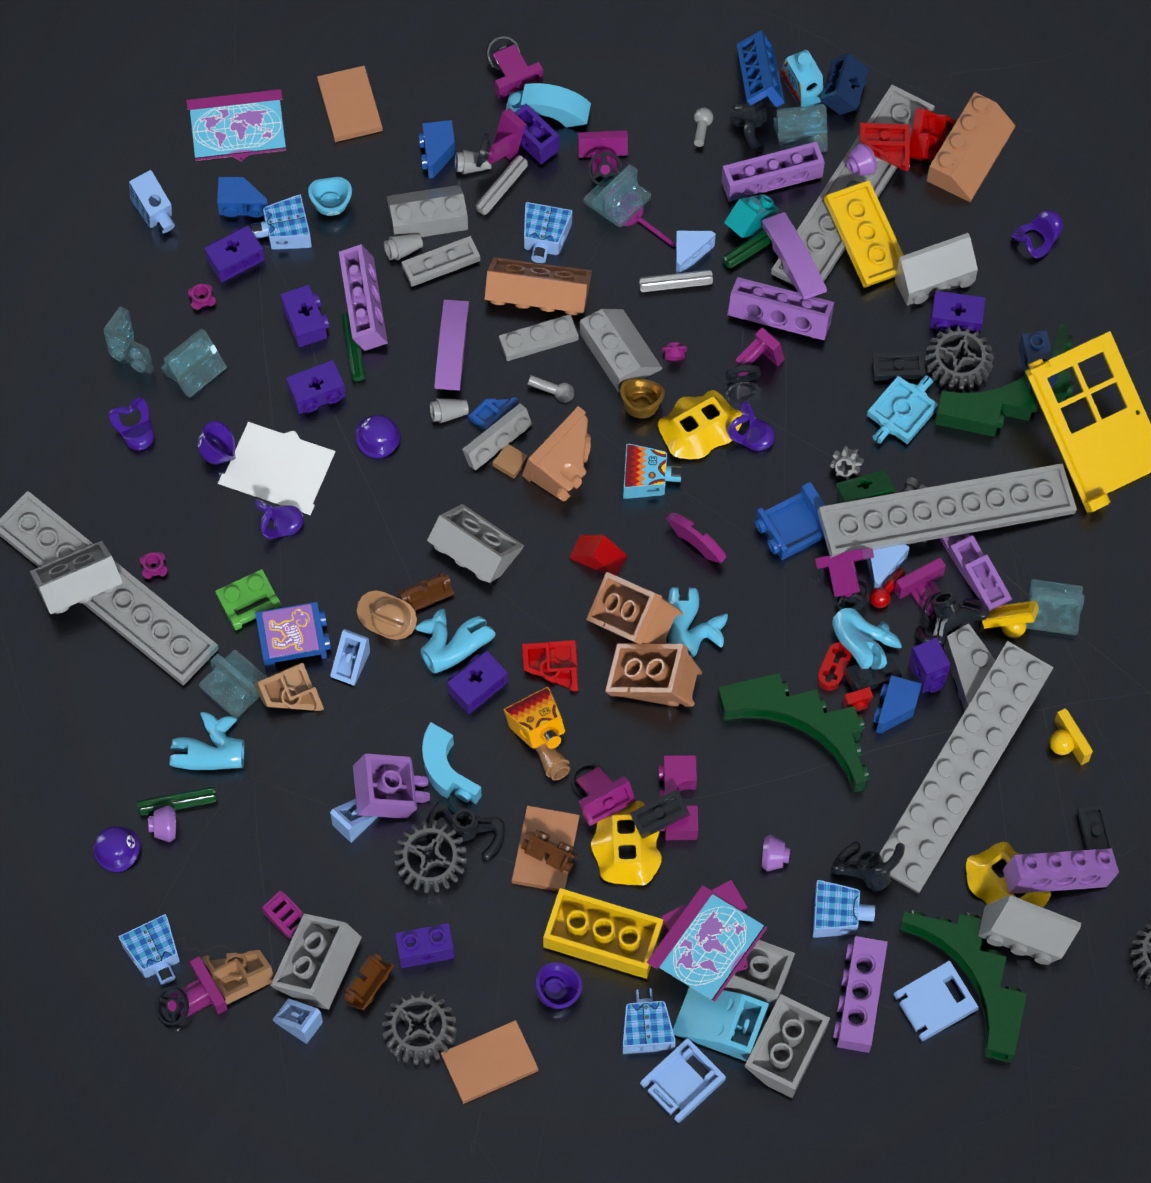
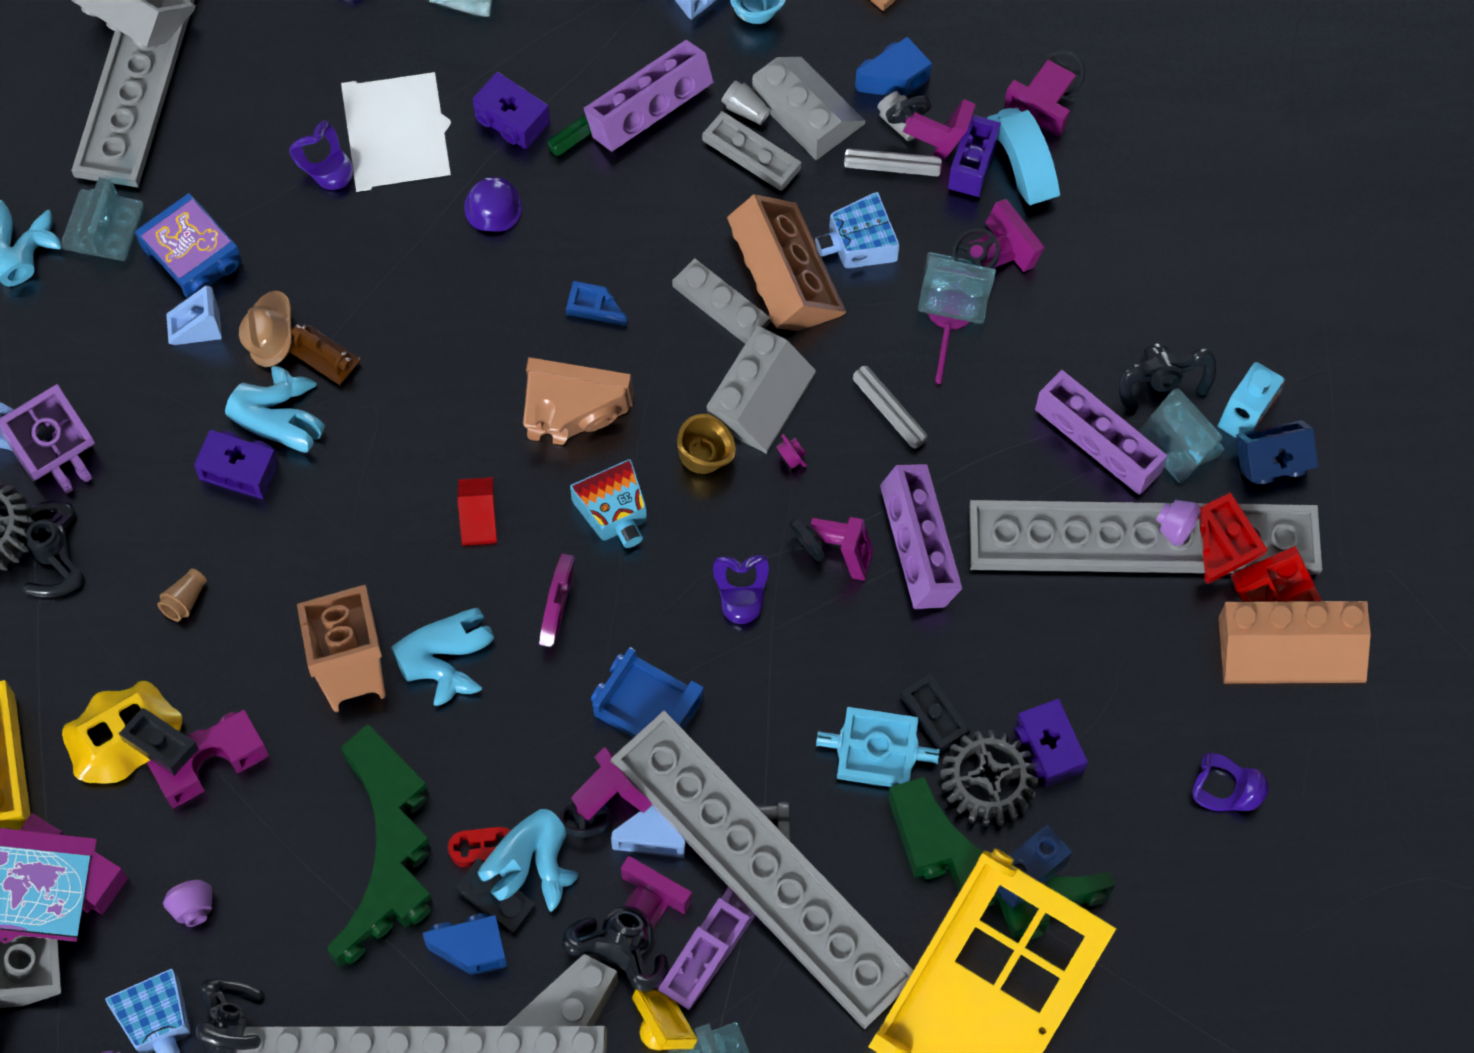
camera: 60 degrees right, 0 degrees up
magenta plate [140,552,168,579] -> none
dark purple helmet [197,421,236,465] -> none
bright green plate [215,569,282,631] -> none
medium nougat slope [253,663,324,711] -> none
dark purple brick [280,285,329,347] -> none
medium azure arch [422,722,482,804] -> none
light grey slope [427,504,524,583] -> none
light grey cone [430,398,469,423] -> none
medium lavender slope [435,300,469,390] -> none
light grey plate [462,404,532,470] -> none
medium nougat tile [493,444,528,479] -> none
torso [504,687,565,749] -> none
nougat tile [512,806,580,892] -> none
reddish brown hinge [521,829,579,873] -> none
red slope [522,640,578,691] -> none
light grey bar [527,375,575,403] -> none
magenta piece [571,763,636,826] -> none
nougat piece [586,572,683,645] -> none
yellow piece [658,390,742,459] -> none
light blue slope [676,231,716,273] -> none
light grey bar [694,107,713,147] -> none
dark green axle [723,230,772,268] -> none
teal slope [724,194,779,238] -> none
blue fence [737,30,785,107] -> none
medium lavender slope [762,212,827,300] -> none
yellow plate [824,180,904,288] -> none
light grey gear [830,446,864,480] -> none
dark green brick [836,470,895,504] -> none
red plate [842,687,873,712] -> none
red bar [870,567,906,608] -> none
light grey slope [895,233,978,305] -> none
dark purple brick [908,638,951,694] -> none

